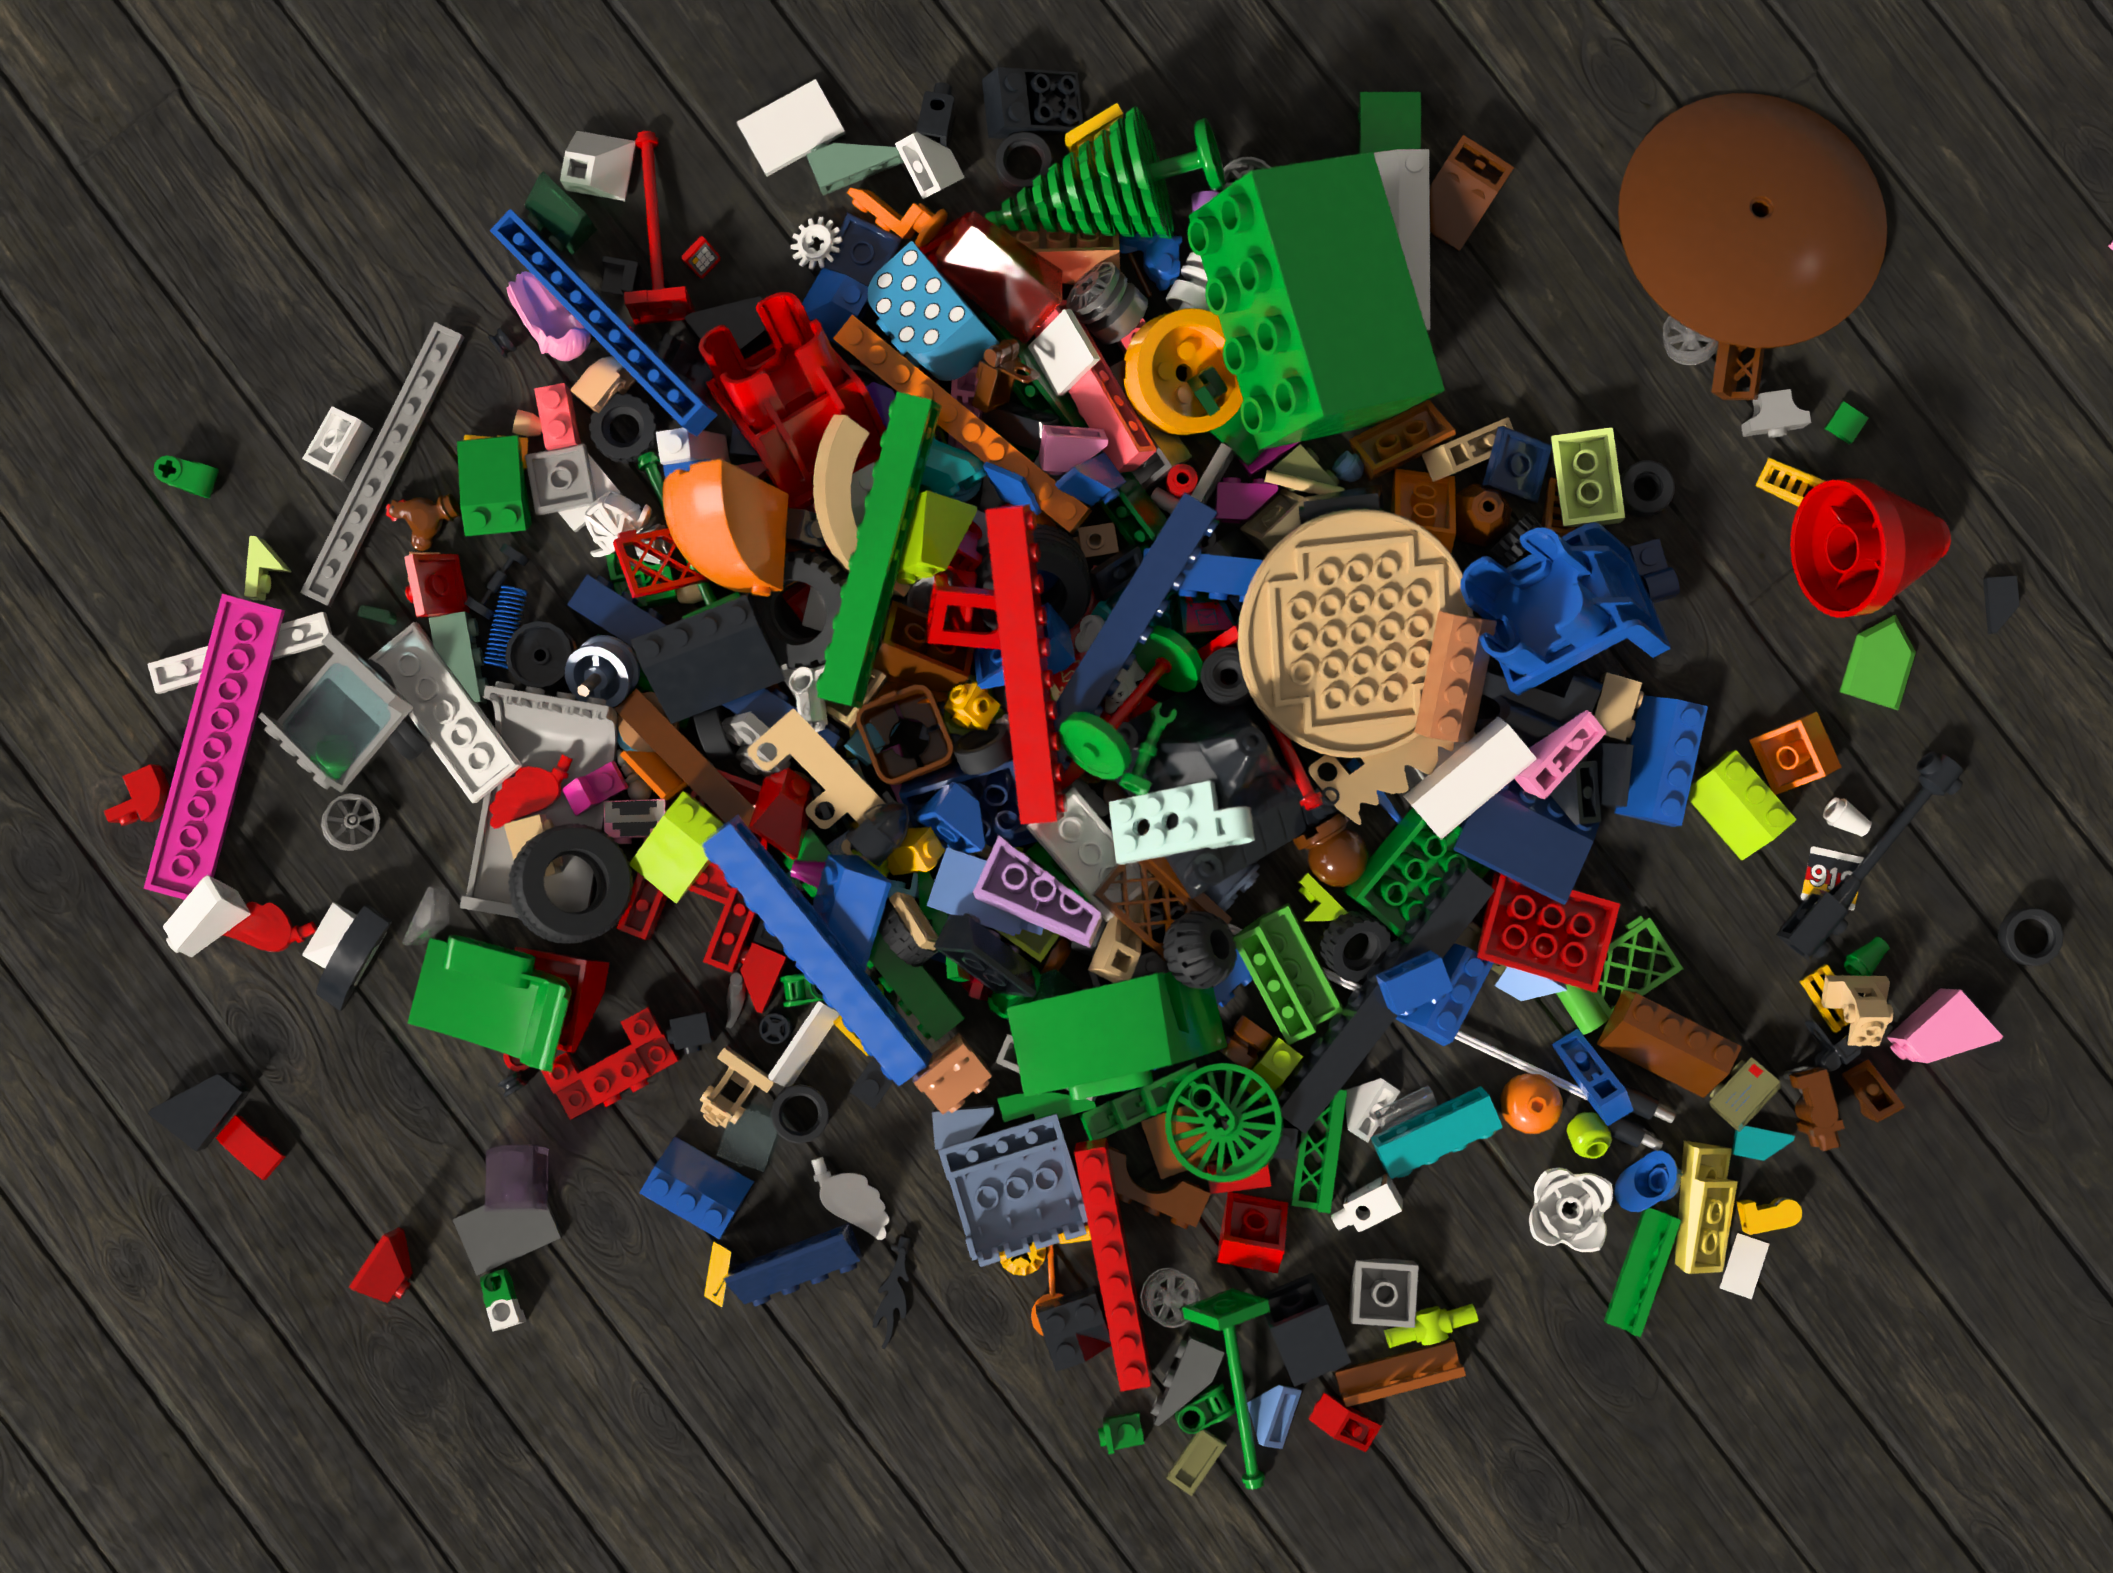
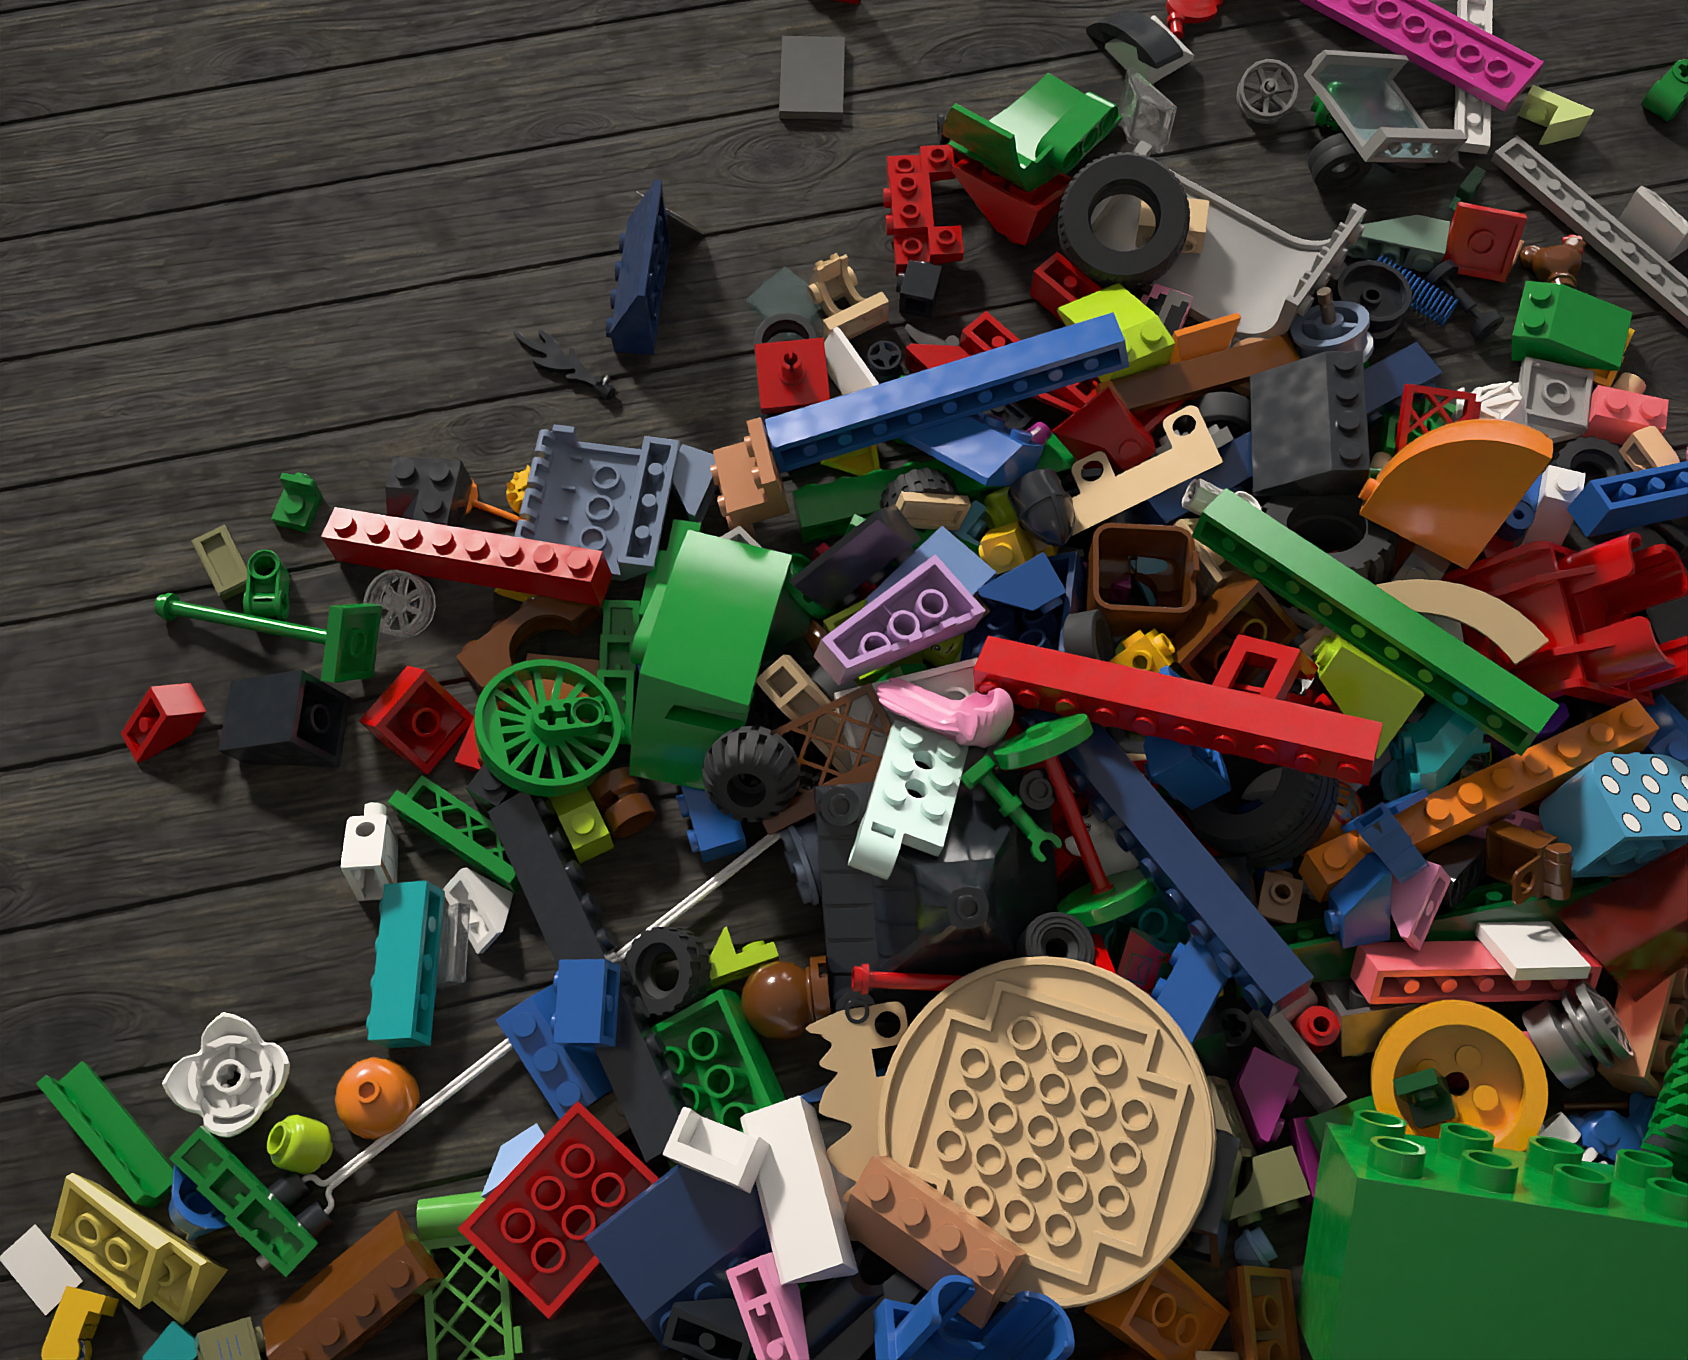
camera: 115 degrees right, 20 degrees down
white tile [368,622,522,803] -> none
leg [480,1268,526,1331] -> none
clear purple slope [485,1144,548,1212] -> none
red animal [489,754,573,829] -> none
dark pink slope [562,761,629,816] -> none
blue slope [639,1136,755,1239] -> none
white animal [811,1157,889,1240] -> none
dark grey slope [1150,1334,1225,1426] -> none
bright green slope [1233,903,1344,1045] -> none
medium blue slope [1248,1385,1302,1449] -> none
tan piece [1264,470,1344,495] -> none
dark orange fence [1334,1340,1466,1407] -> none
light grey slope [1348,1258,1418,1328] -> none
lime pin [1384,1304,1478,1348] -> none
blue slope [1552,1029,1634,1126] -> none
none -> green slope [169,1126,318,1277]
none -> white panel [662,1107,770,1193]
none -> red tile [755,337,830,414]
none -> bright pink hair [876,678,1014,748]
none -> blue leg [1352,802,1430,884]

